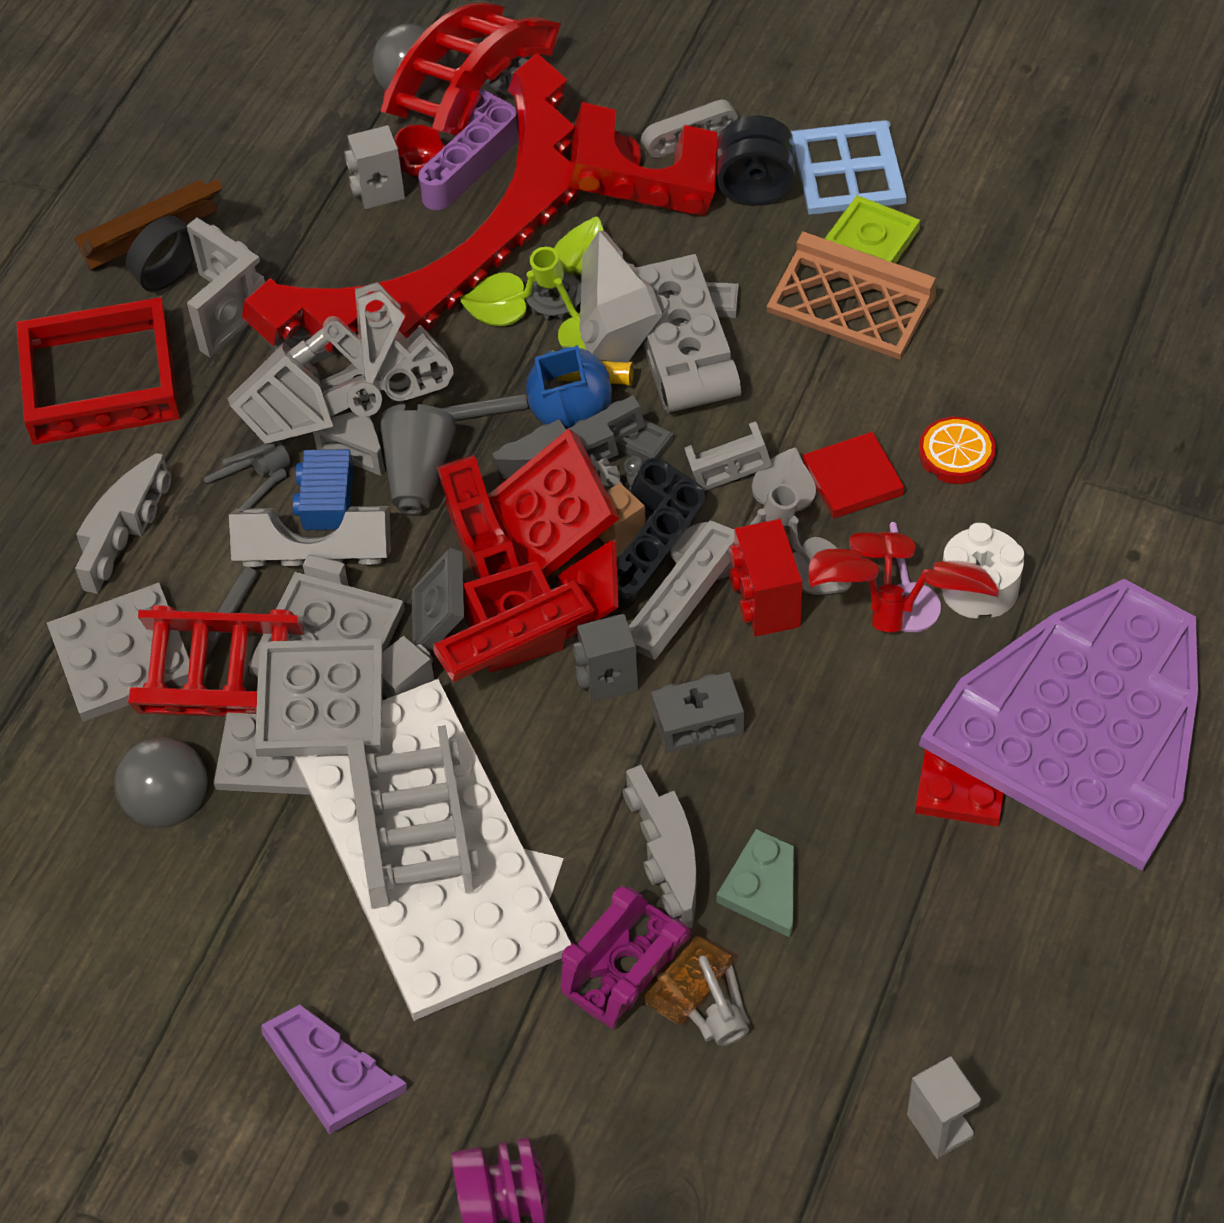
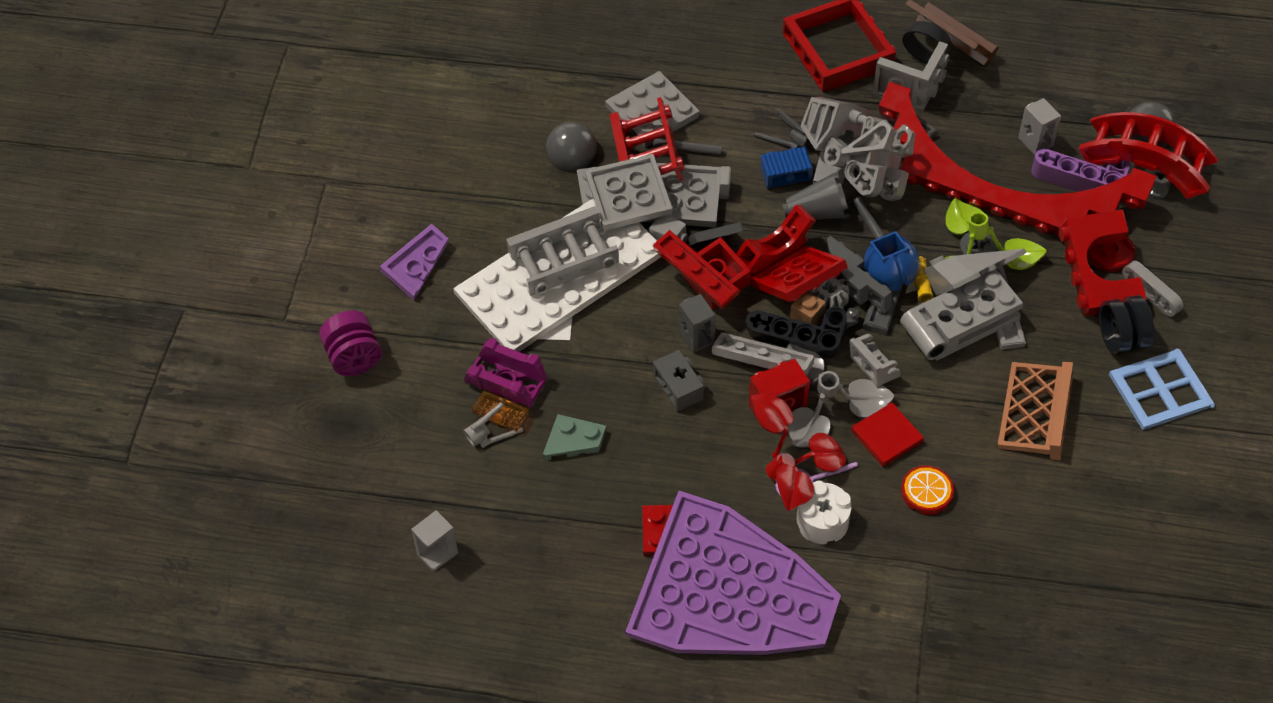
camera: 75 degrees right, 0 degrees up
light grey slope [75,453,171,594] -> none
light grey arch [229,506,391,567] -> none
red hair [394,124,446,178] -> none
red piece [558,540,618,640] -> none
light grey slope [623,765,697,929] -> none
lime plate [825,195,920,264] -> none

